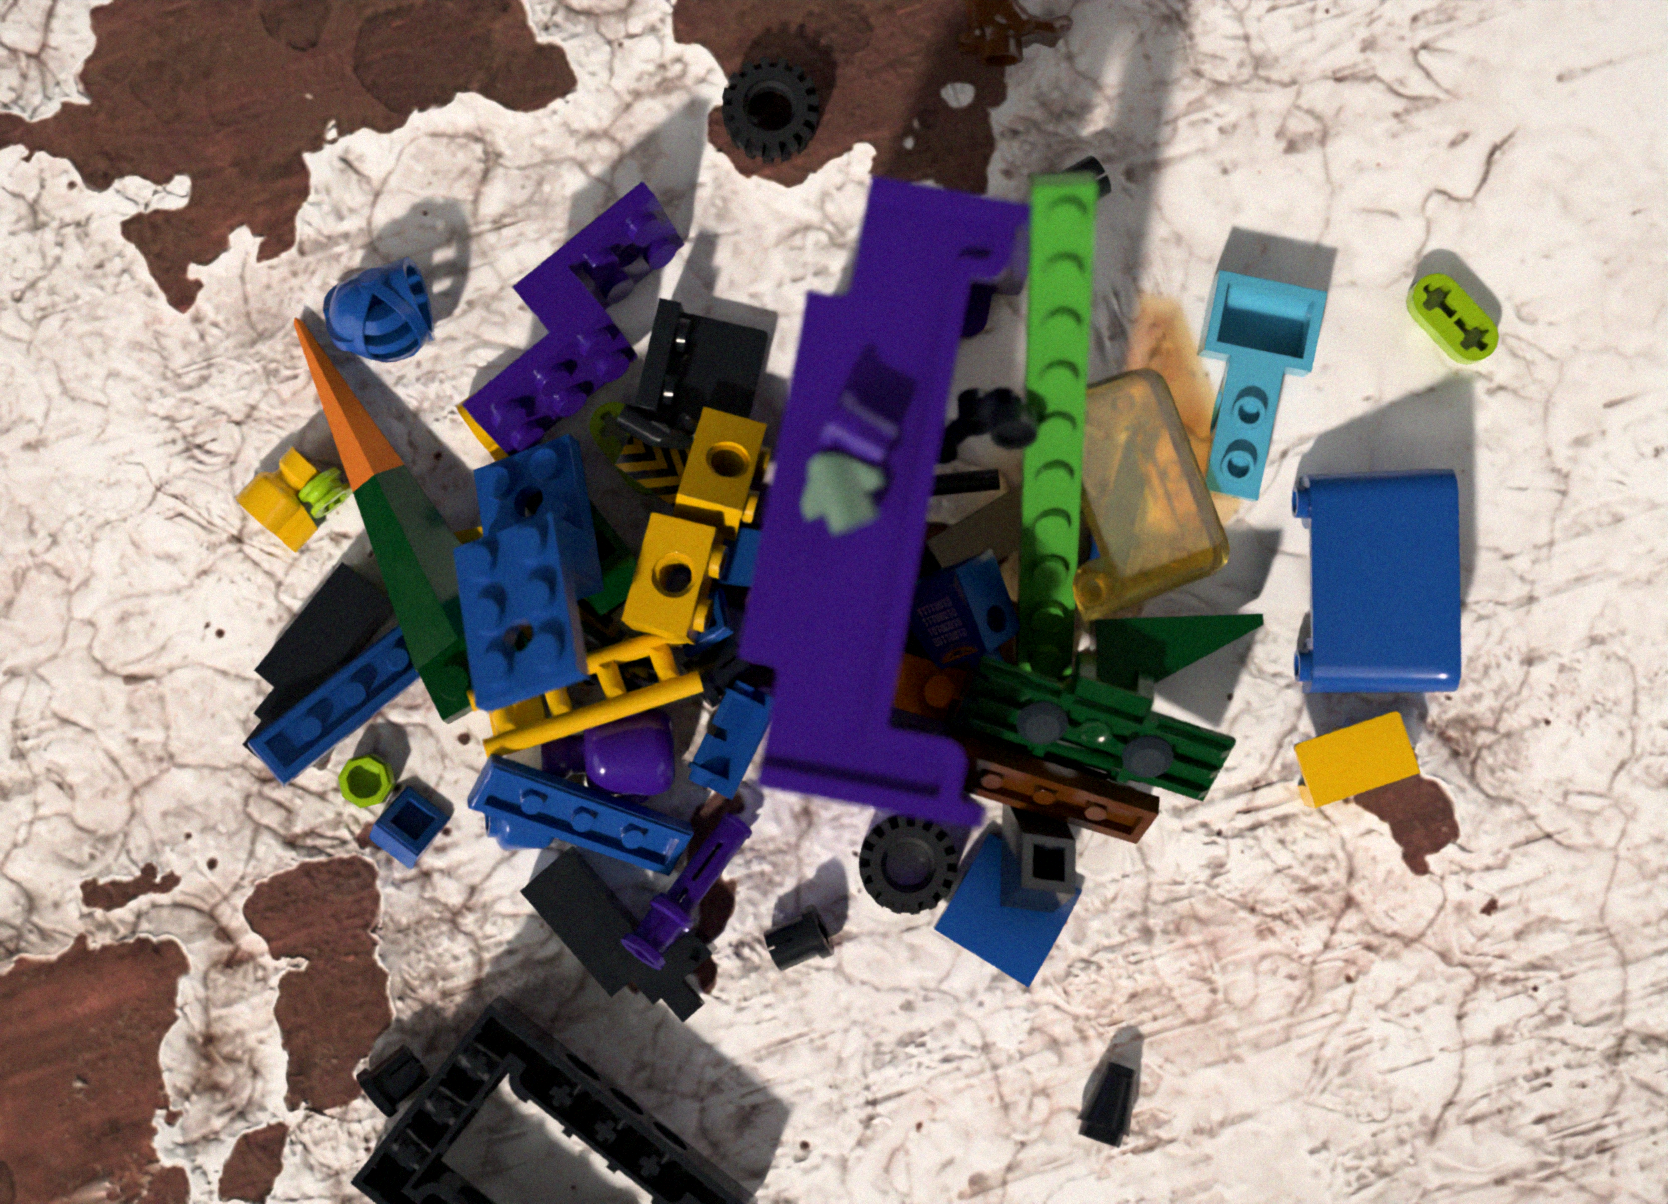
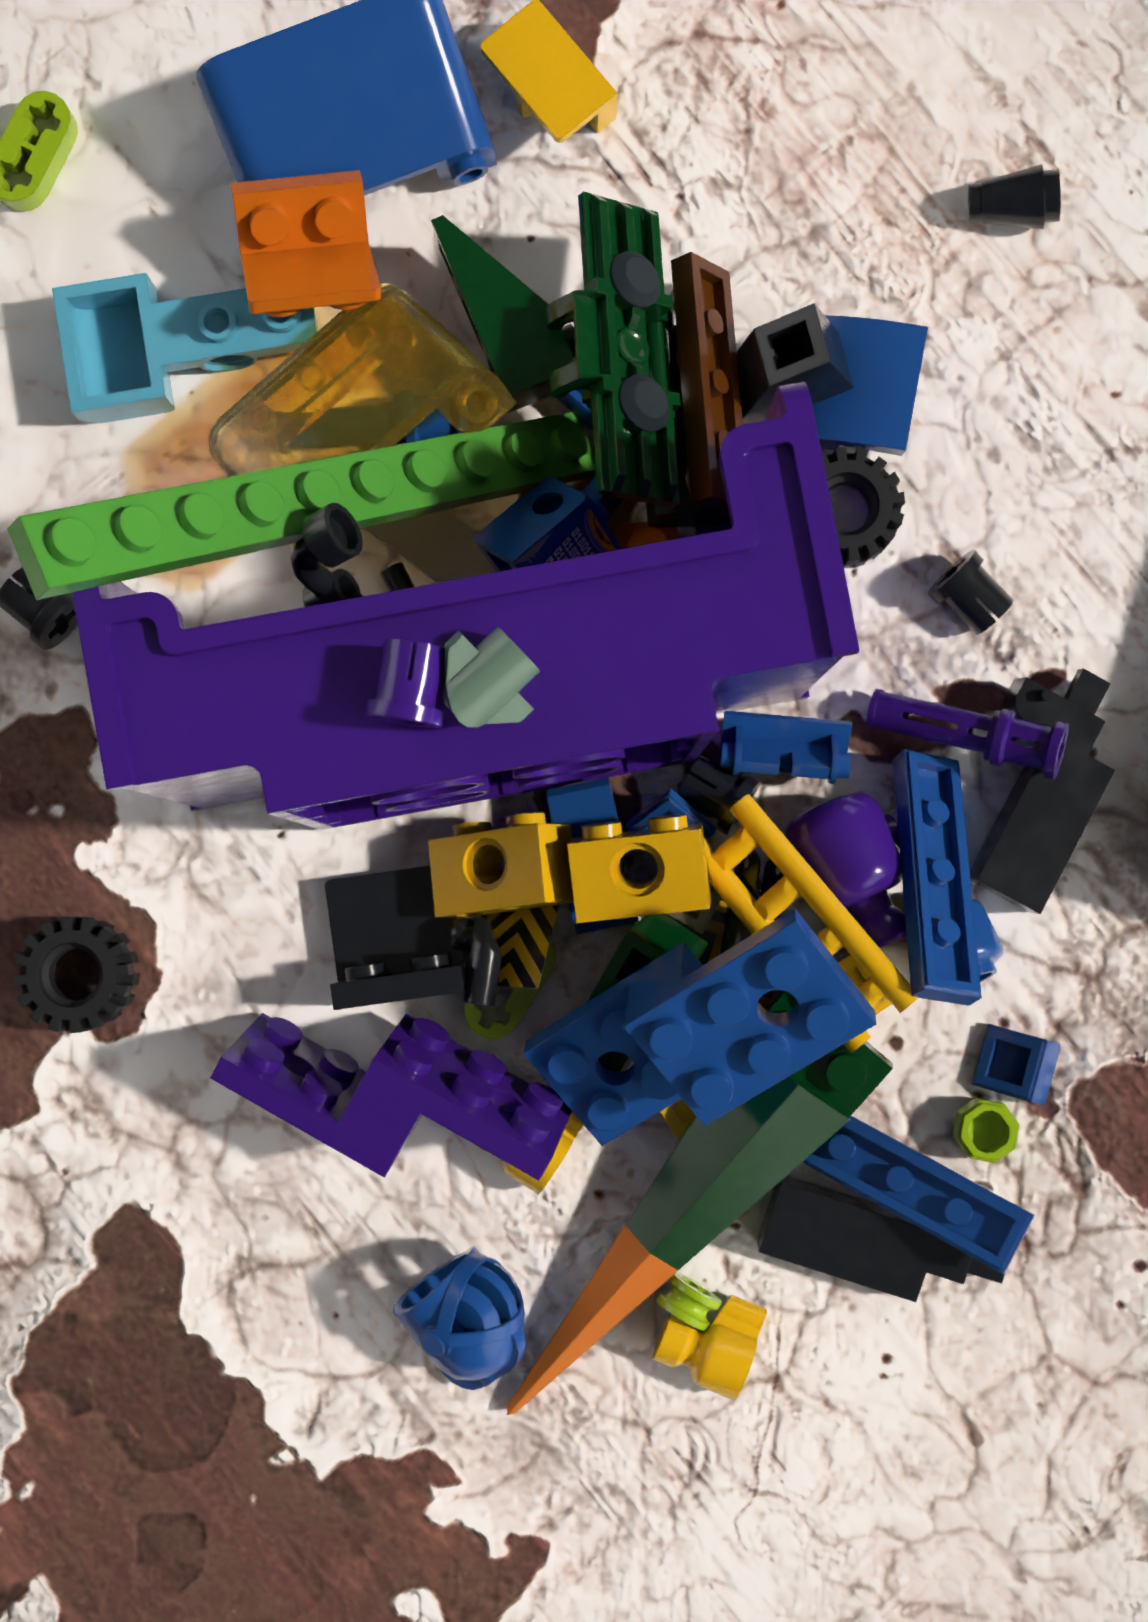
camera: 110 degrees left, 0 degrees up
none -> orange bracket [230,170,381,317]

